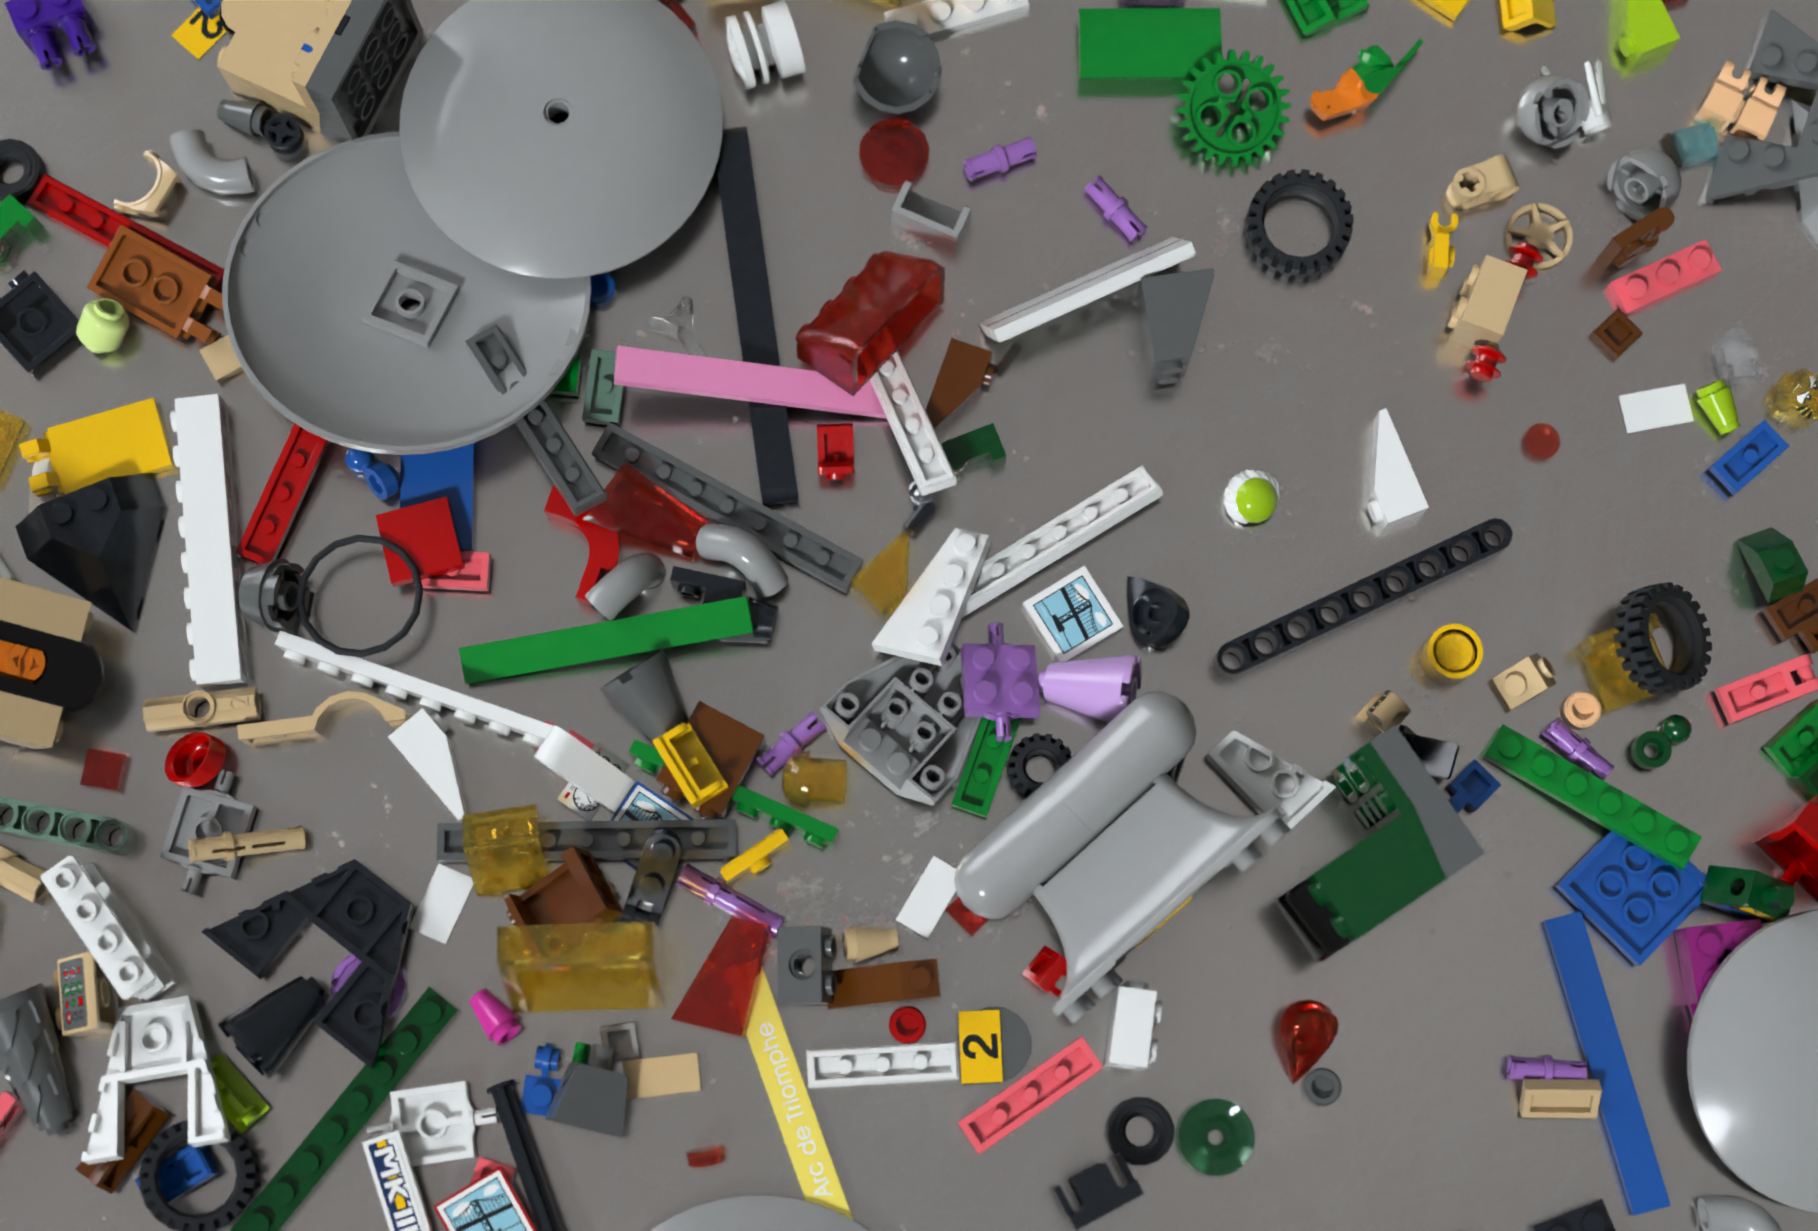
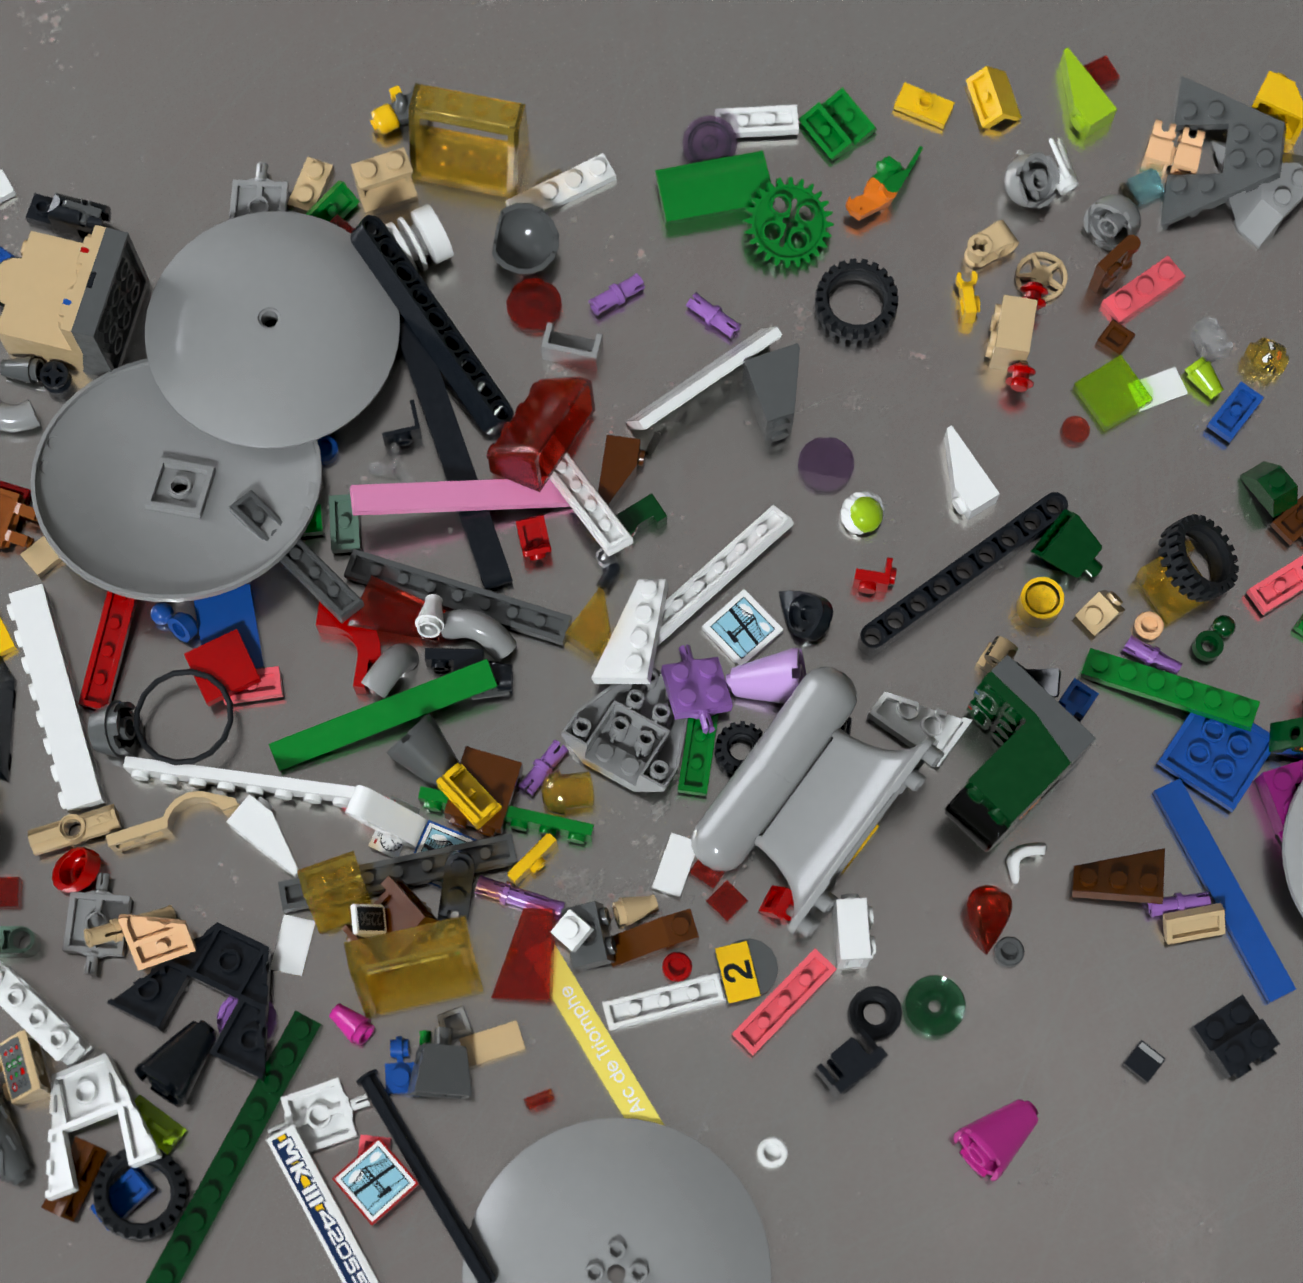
camera: 10 degrees left, 5 degrees down
none -> light nougat wing [118,914,196,971]
none -> black beam [350,215,514,435]
none -> slope [350,904,387,938]
none -> black bracket [382,400,423,446]
none -> white cone [415,594,444,638]
none -> white plate [551,909,594,952]
none -> clear red tile [706,880,748,923]
none -> clear purple tile [798,437,854,493]
none -> red bracket [852,557,897,594]
none -> white hair [1006,842,1047,884]
none -> dark green torso [1030,509,1103,578]
none -> reddish brown wing [1072,848,1165,904]
none -> clear neon green tile [1073,355,1153,431]

